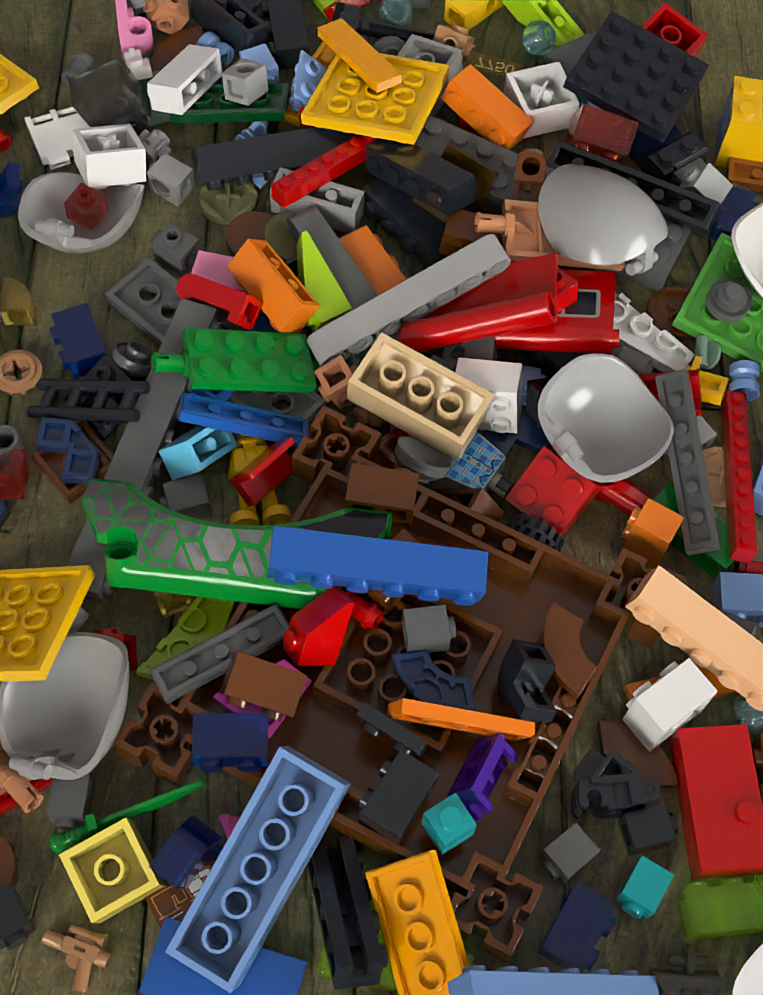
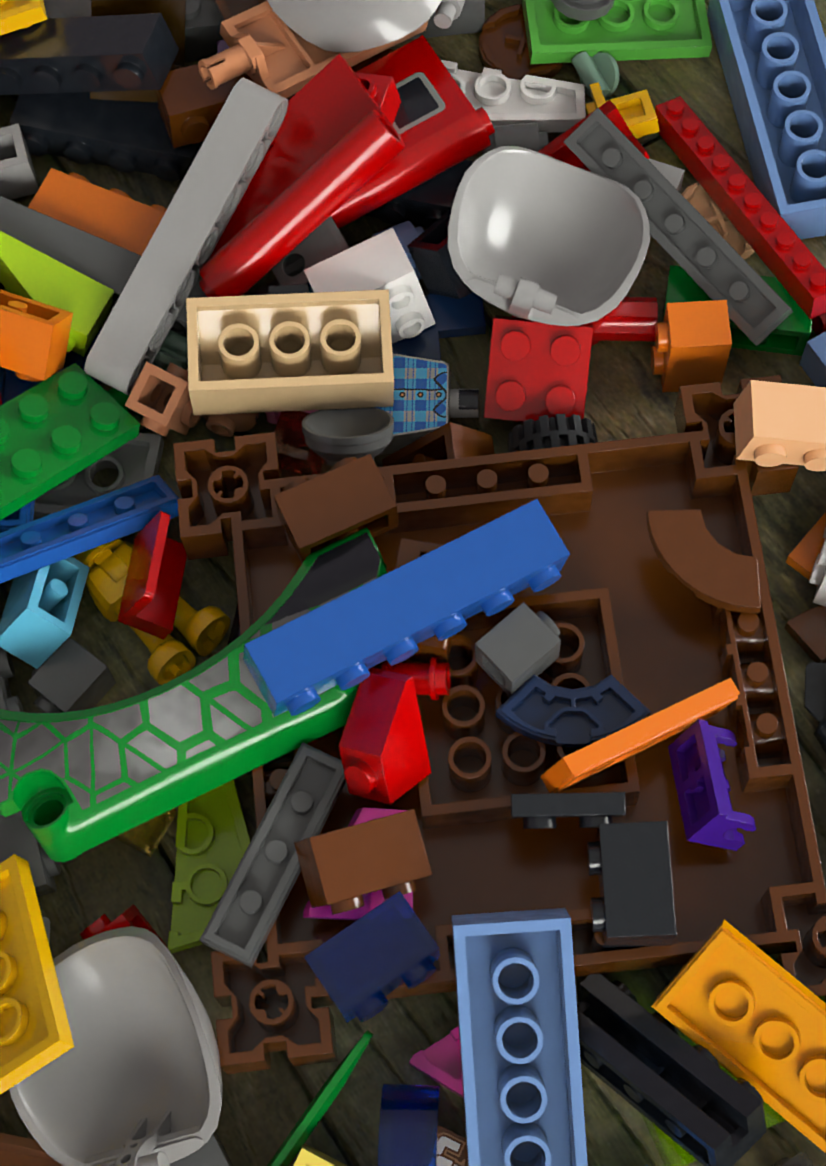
camera: 25 degrees left, 5 degrees up
teal brick [421,793,477,855] -> none
black brick [498,639,557,723] -> none
medium blue wheel [728,360,760,402] -> none

